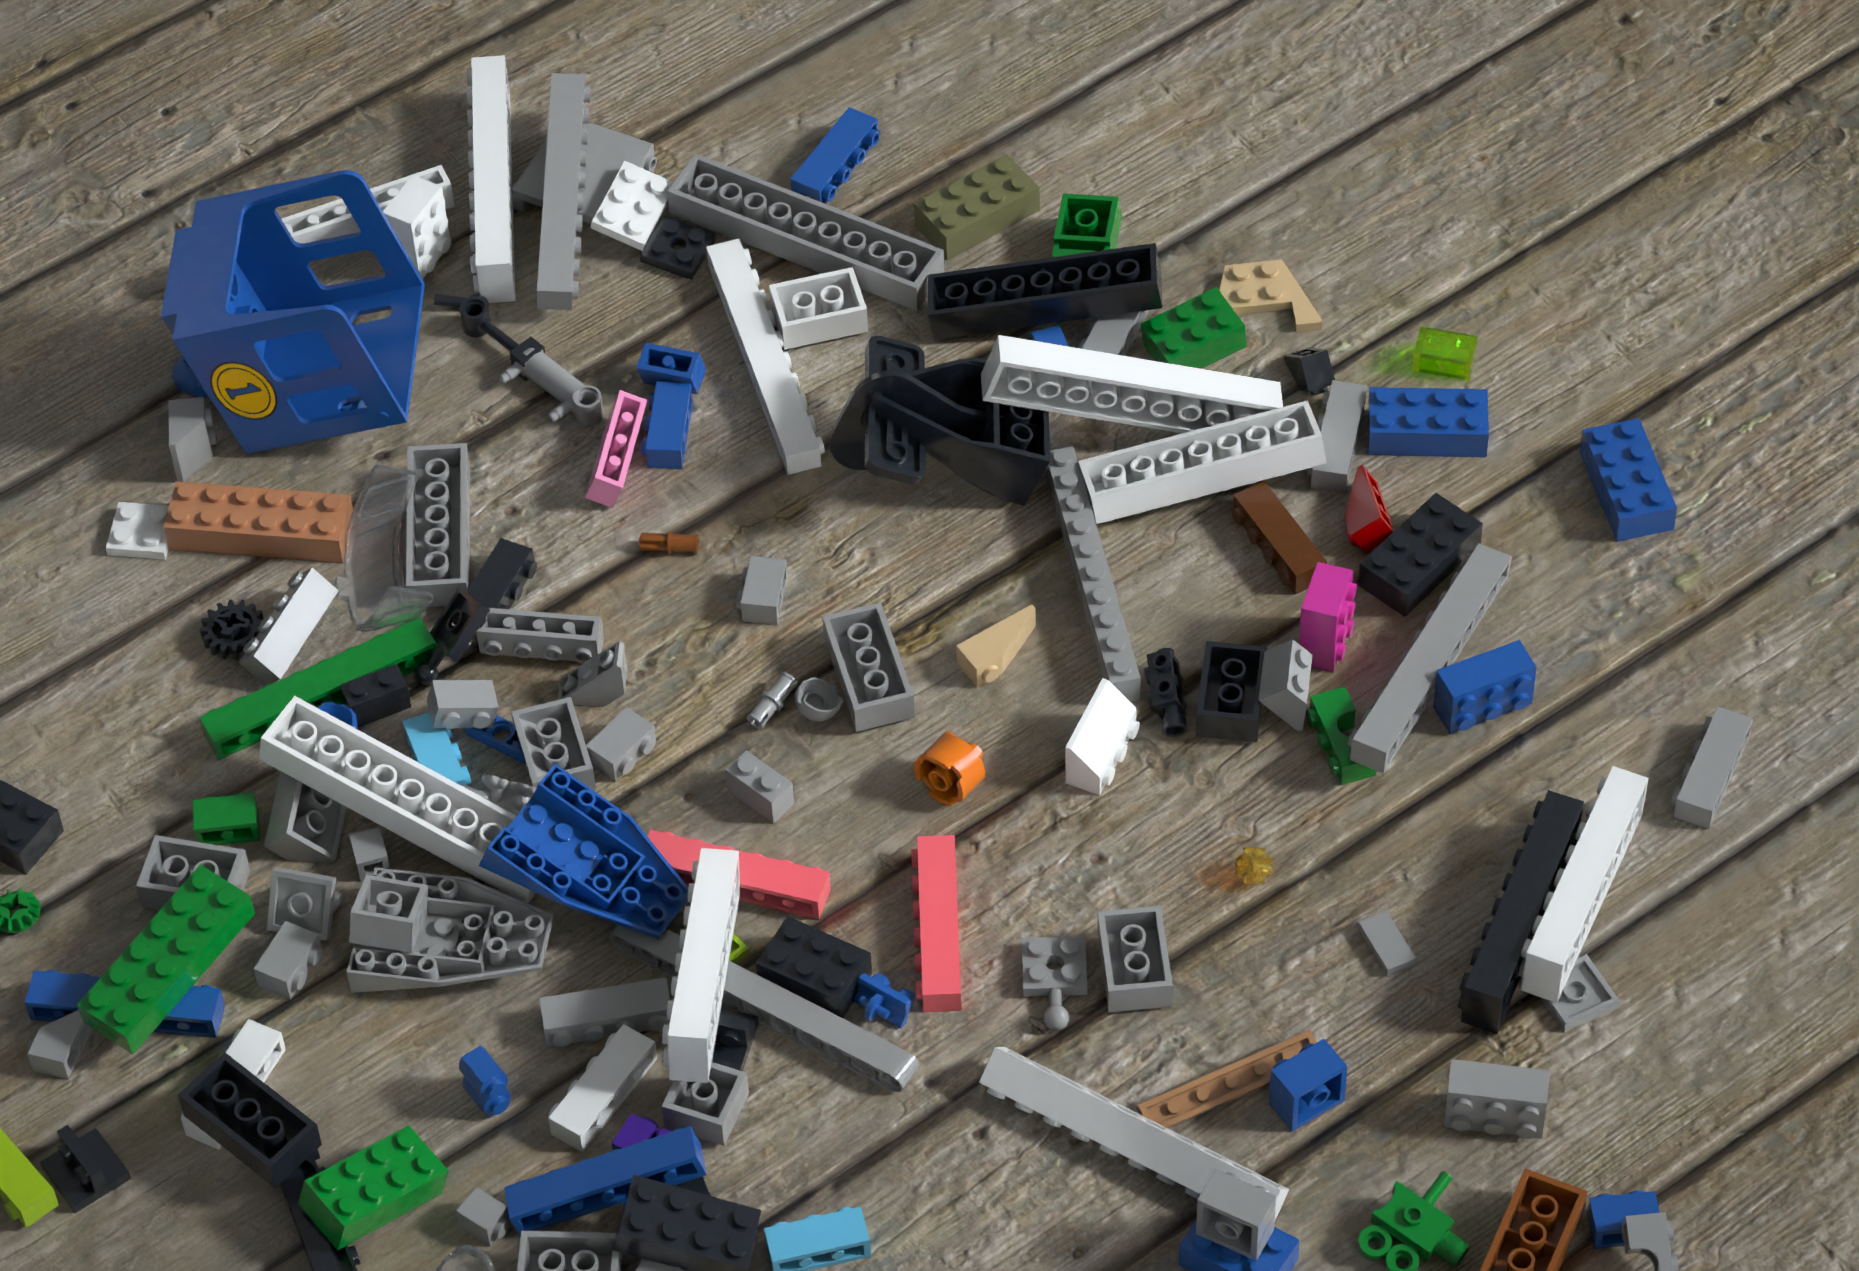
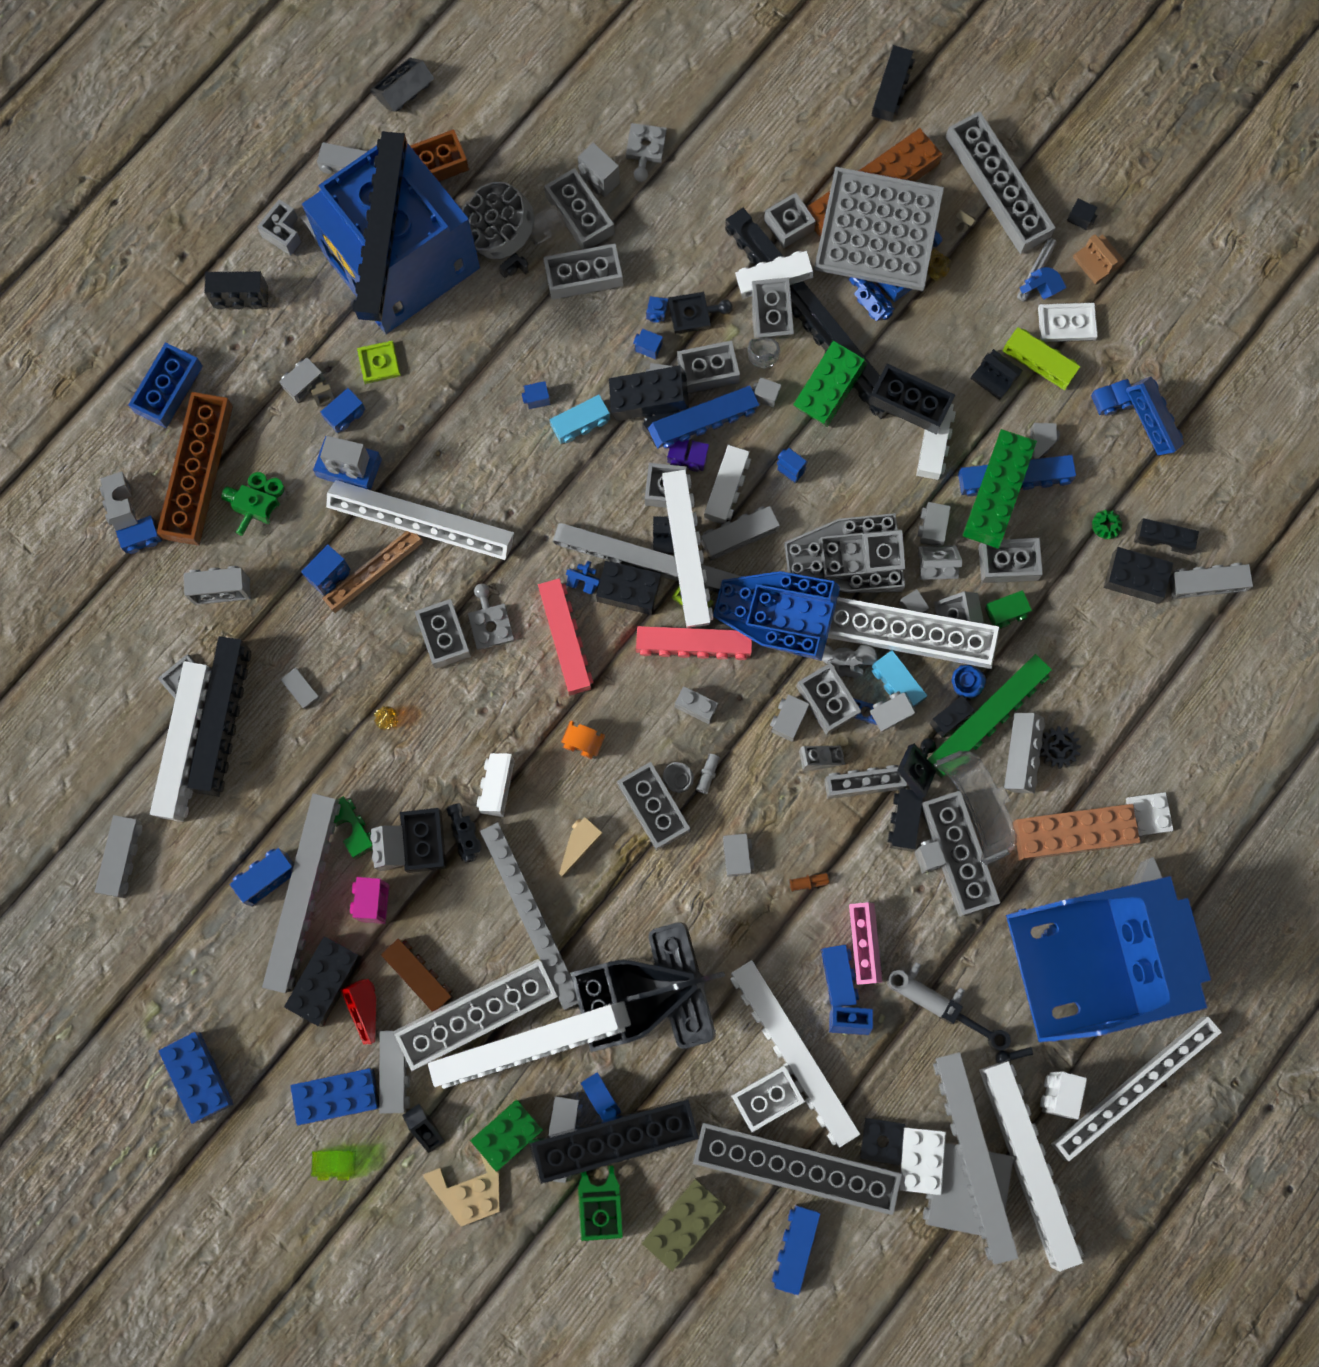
camera: 165 degrees right, 25 degrees up
none -> light grey brick [914,839,946,874]

